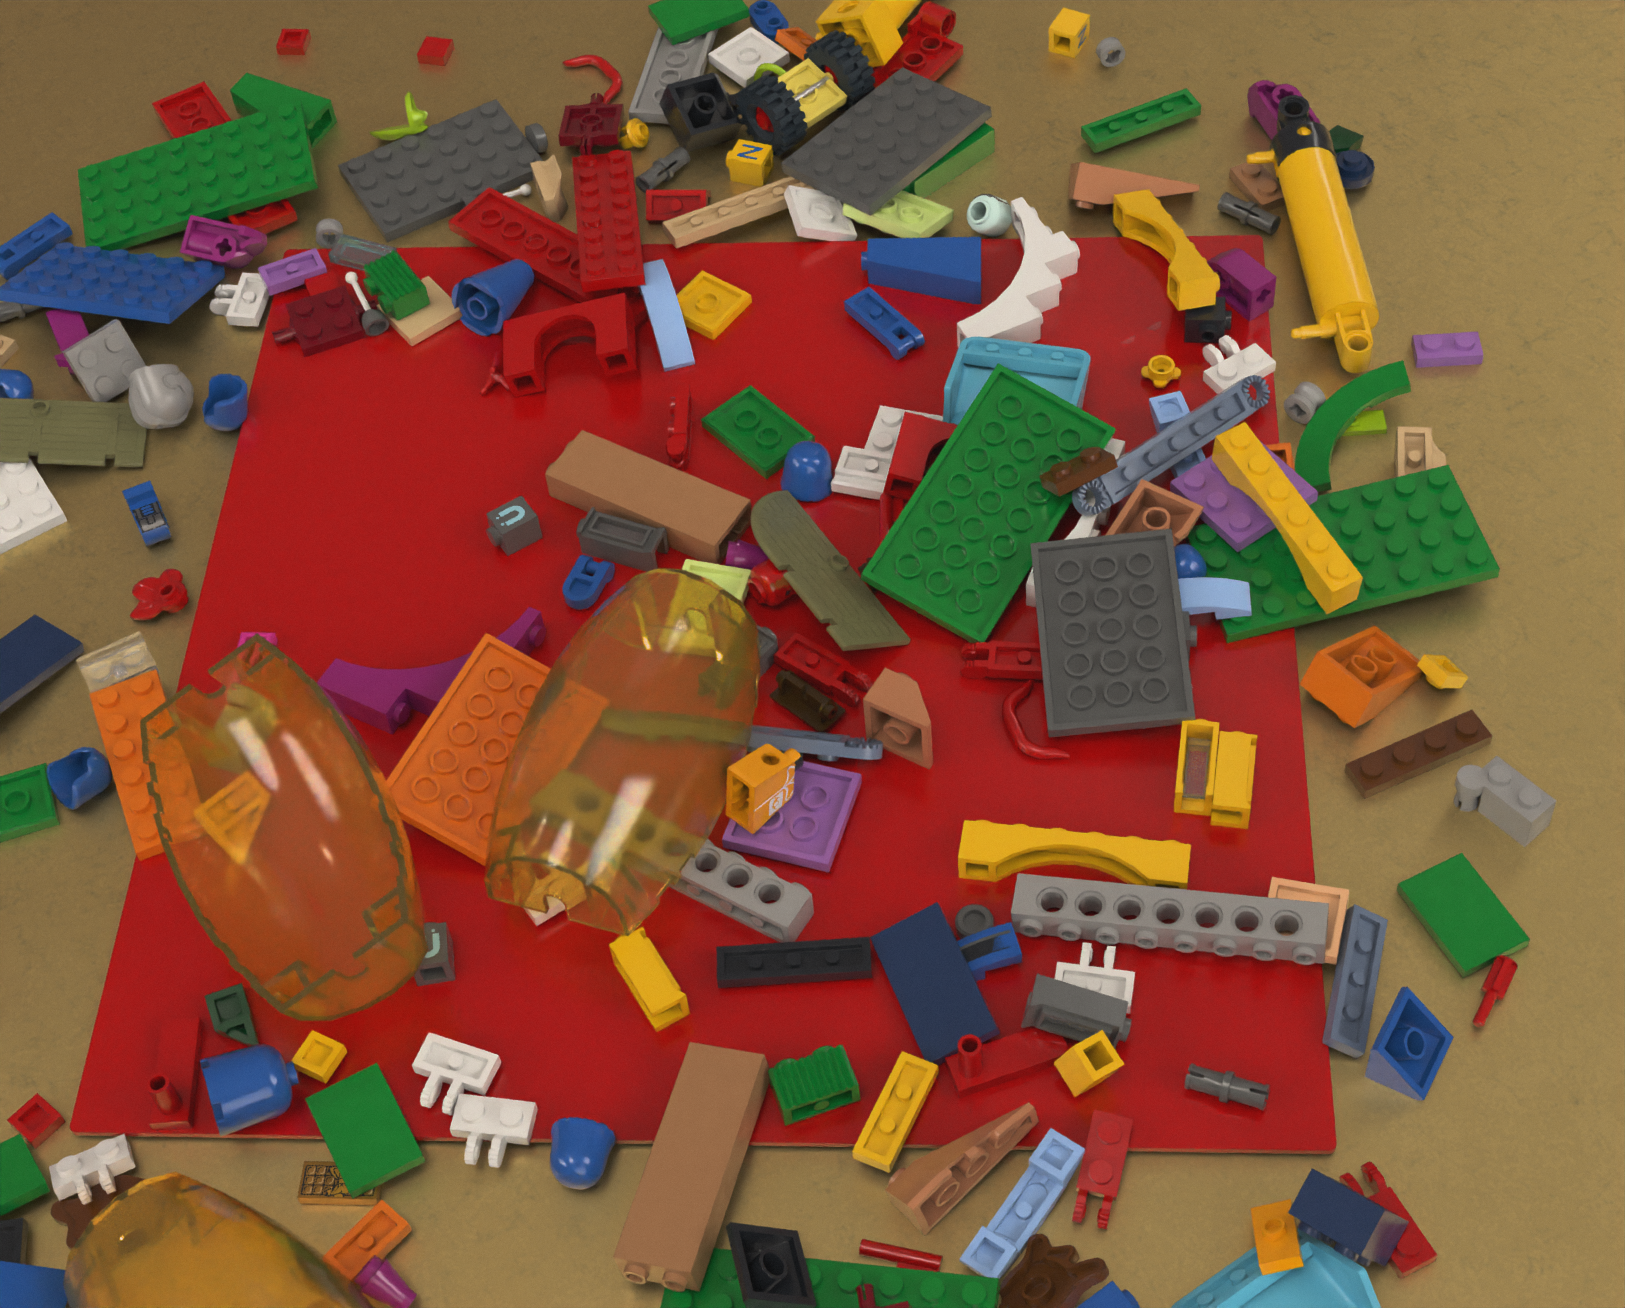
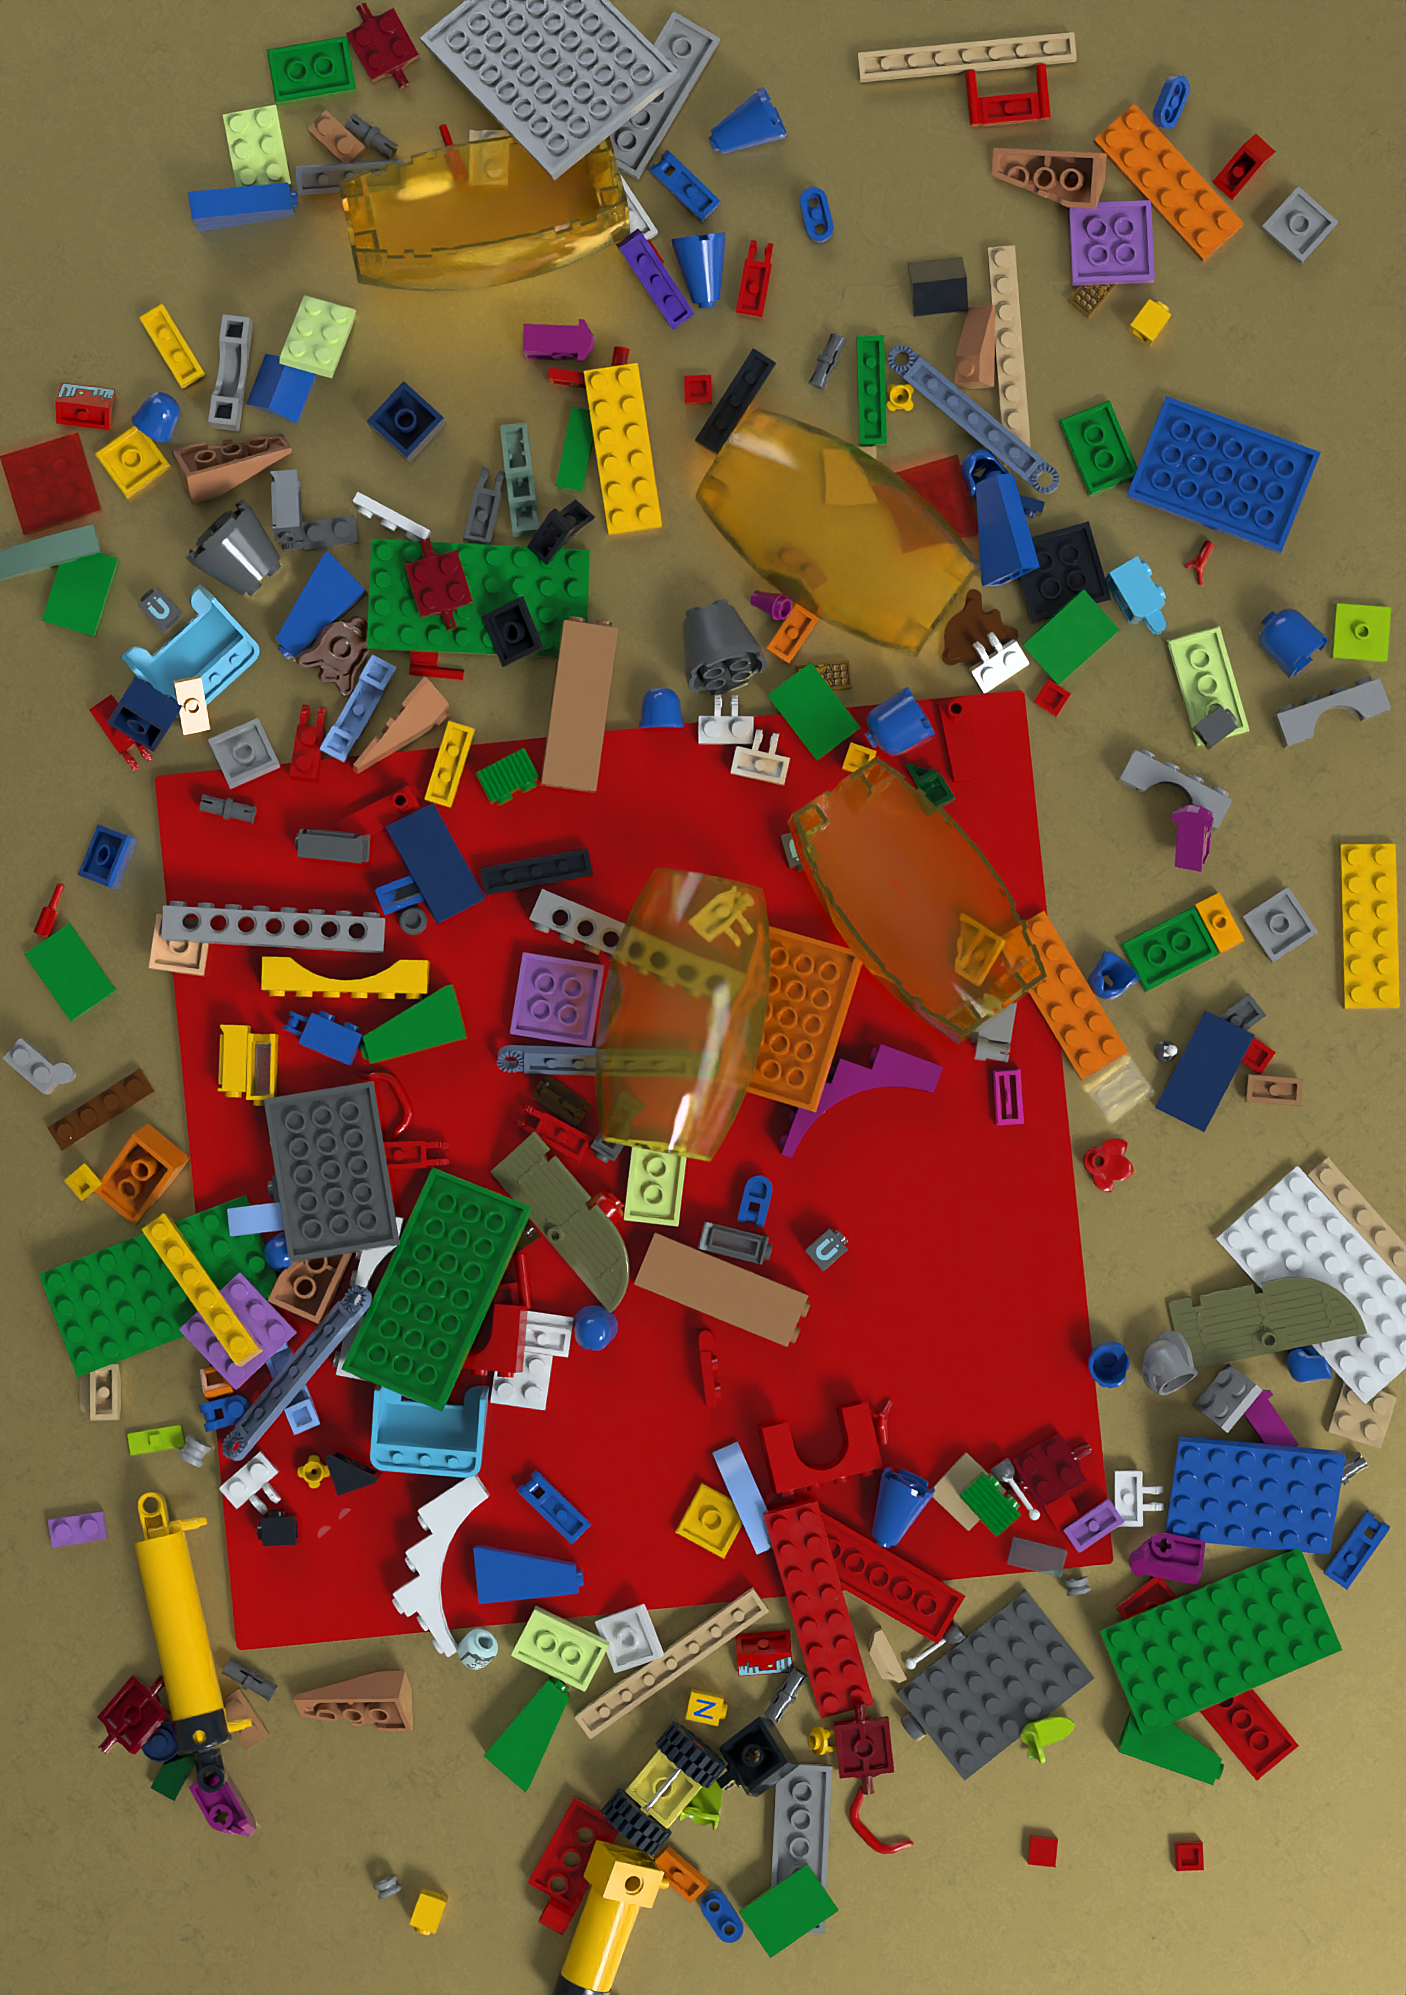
camera: 170 degrees right, 35 degrees up
blue leg [122,481,172,547] -> none
yellow window [609,927,690,1032] -> none
green tile [701,385,815,479] -> none
white plate [708,27,790,88] -> none
magenta cone [725,539,768,570] -> none
light orange torso [726,744,804,834] -> none
dark grey plate [781,68,992,216] -> none
nougat slope [863,668,933,769] -> none
reddish brown plate [1040,447,1118,497] -> none
yellow brick [1054,1030,1124,1097] -> none
white hinge [1055,942,1135,1014] -> none
green plate [1081,88,1201,153] -> none
yellow arch [1113,189,1220,311] -> none
magenta piece [1207,248,1277,322] -> none
green tile [1295,360,1411,492] -> none
sand blue plate [1322,904,1388,1059] -> none
none -> dark red plate [97,1675,171,1755]
none -> blue plate [199,1395,251,1432]
none -> light grey plate [208,718,280,789]
none -> blue brick [283,1010,364,1066]
none -> black slope [325,1449,382,1496]
none -> green slope [360,984,467,1064]
none -> dark grey cone [683,599,767,695]
none -> dark grey hinge [1154,1041,1177,1063]

